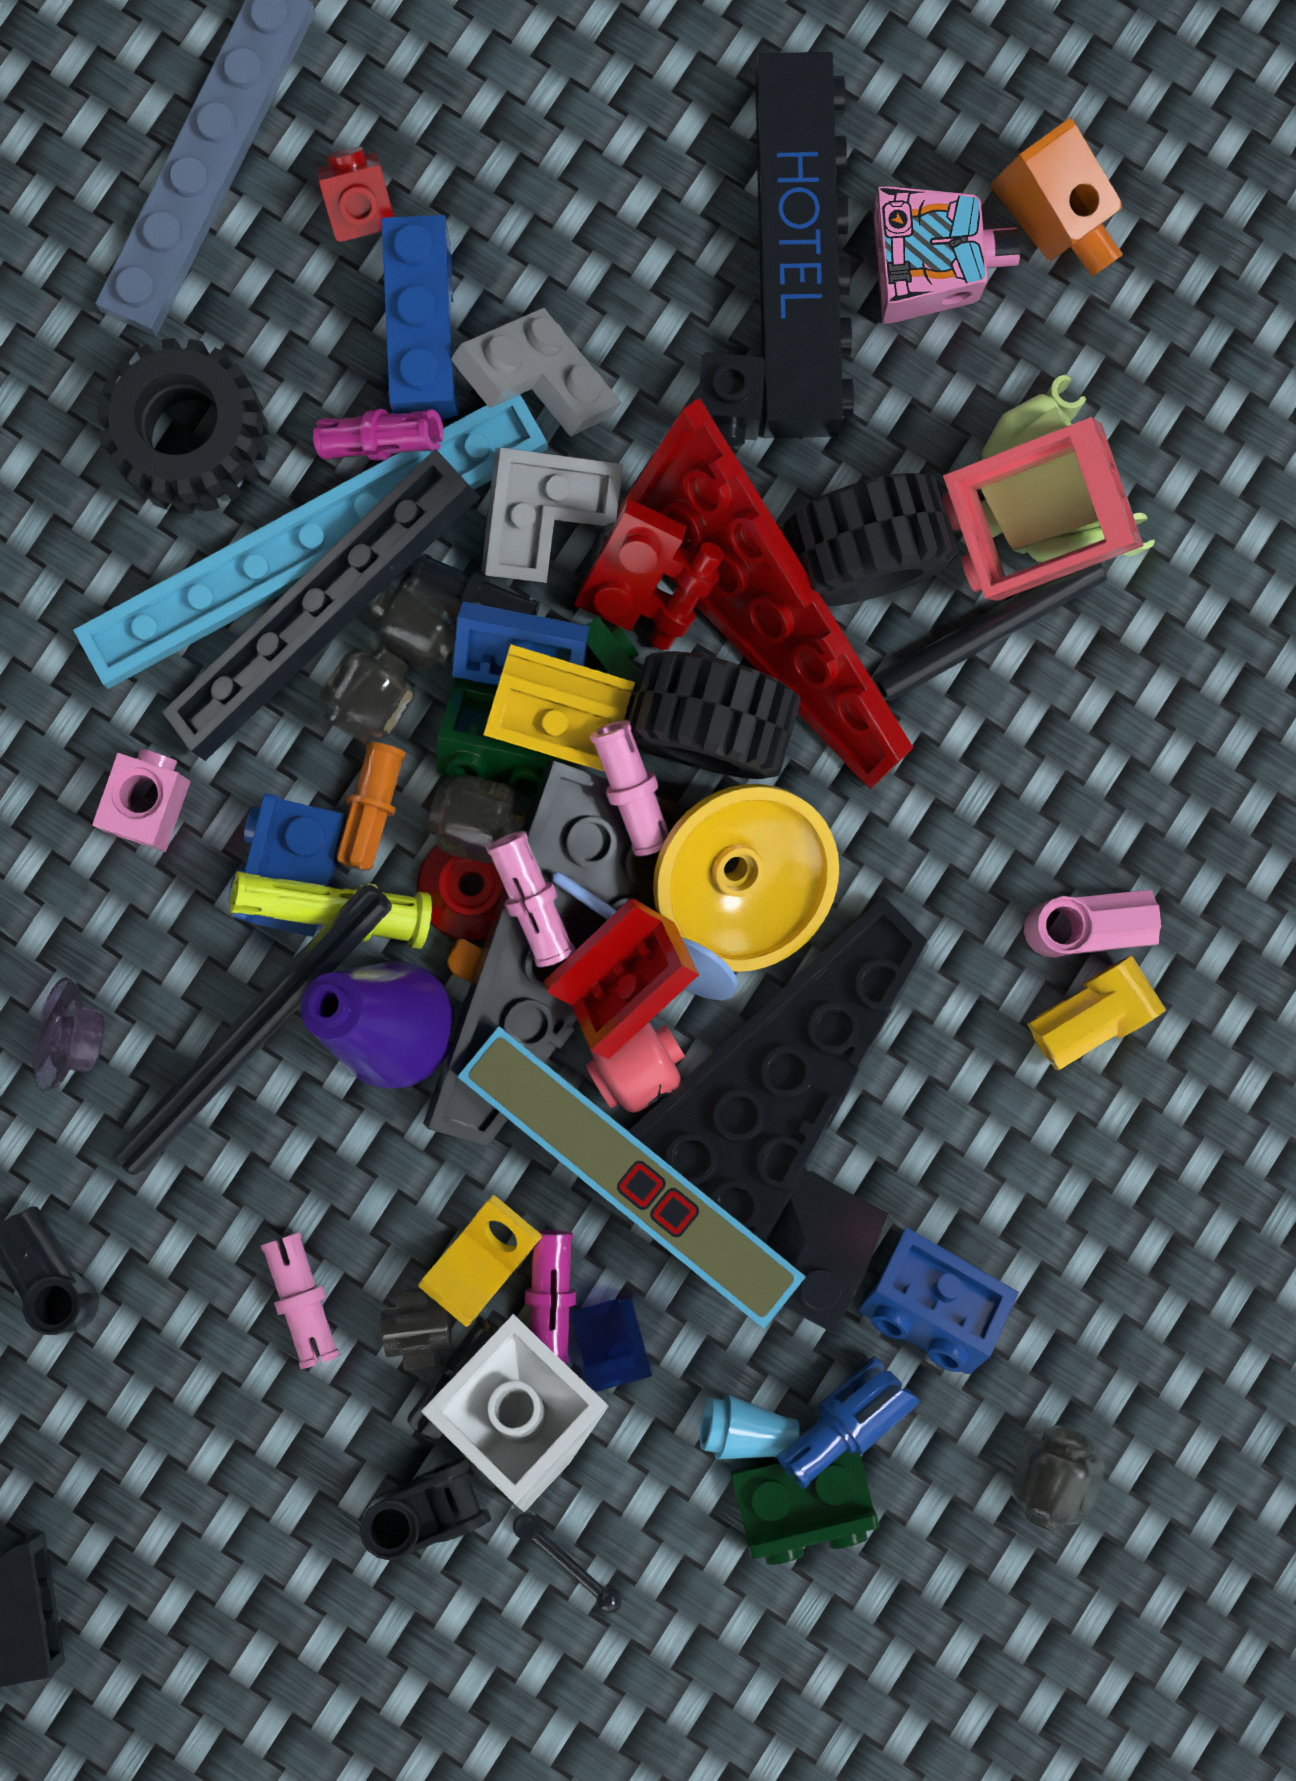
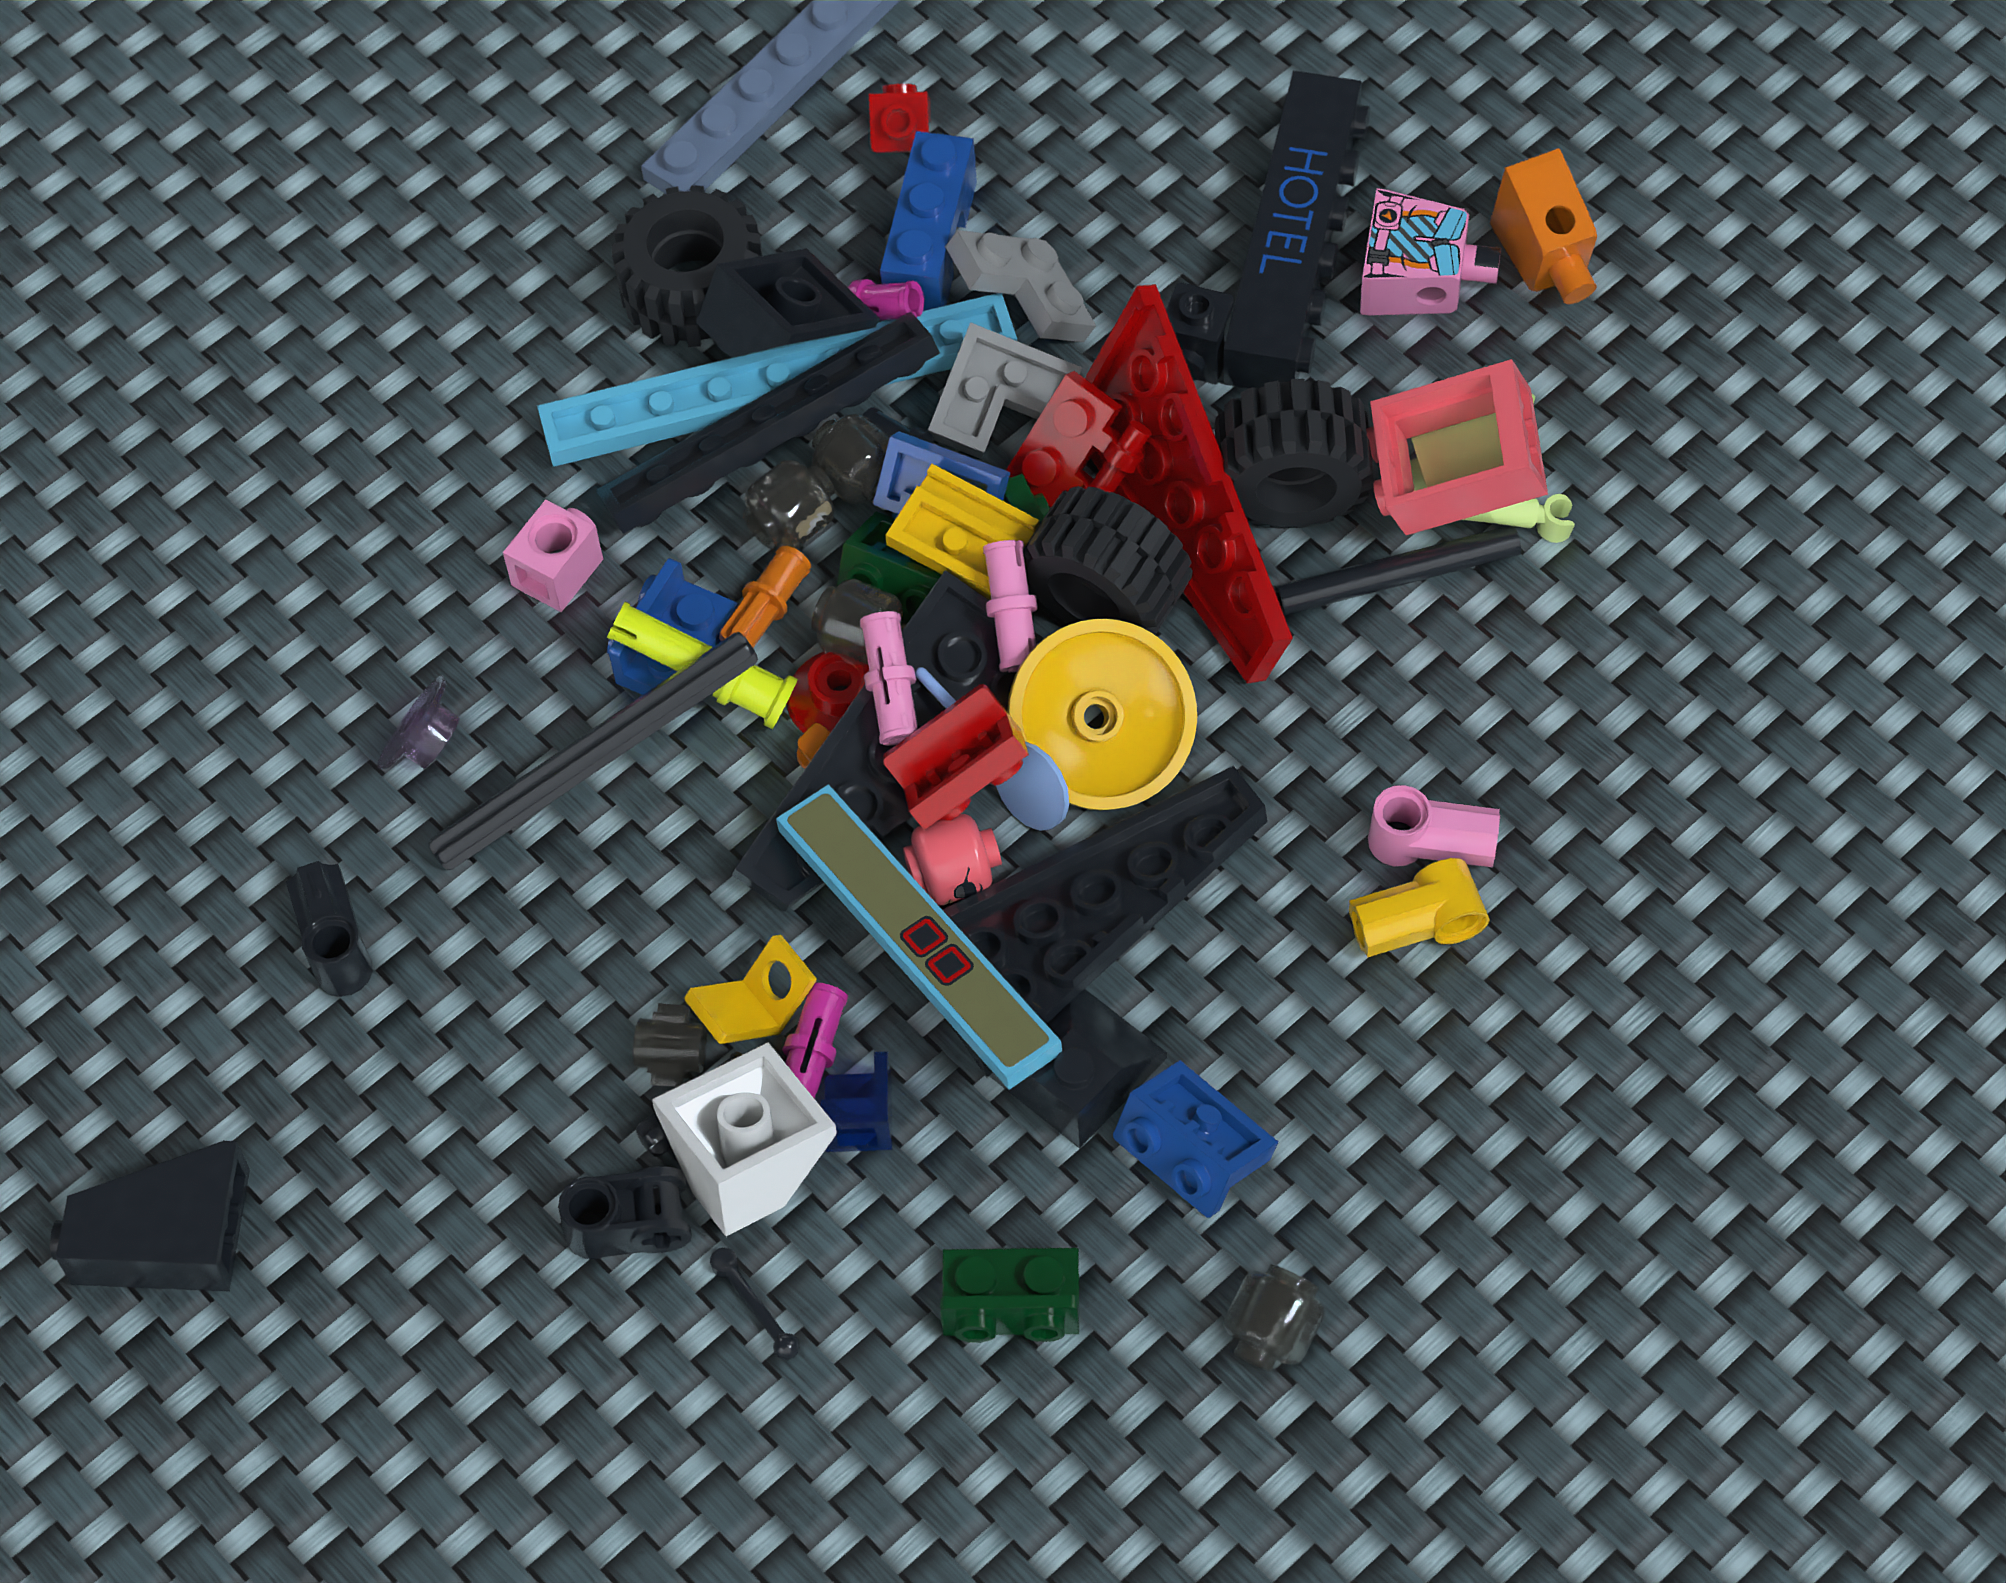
camera: 20 degrees right, 25 degrees down
bright pink pin [261,1232,340,1369] -> none
dark purple cone [301,961,455,1088] -> none
medium azure cone [700,1394,799,1460] -> none
blue arm [777,1355,920,1489] -> none
none -> black slope [696,248,879,358]

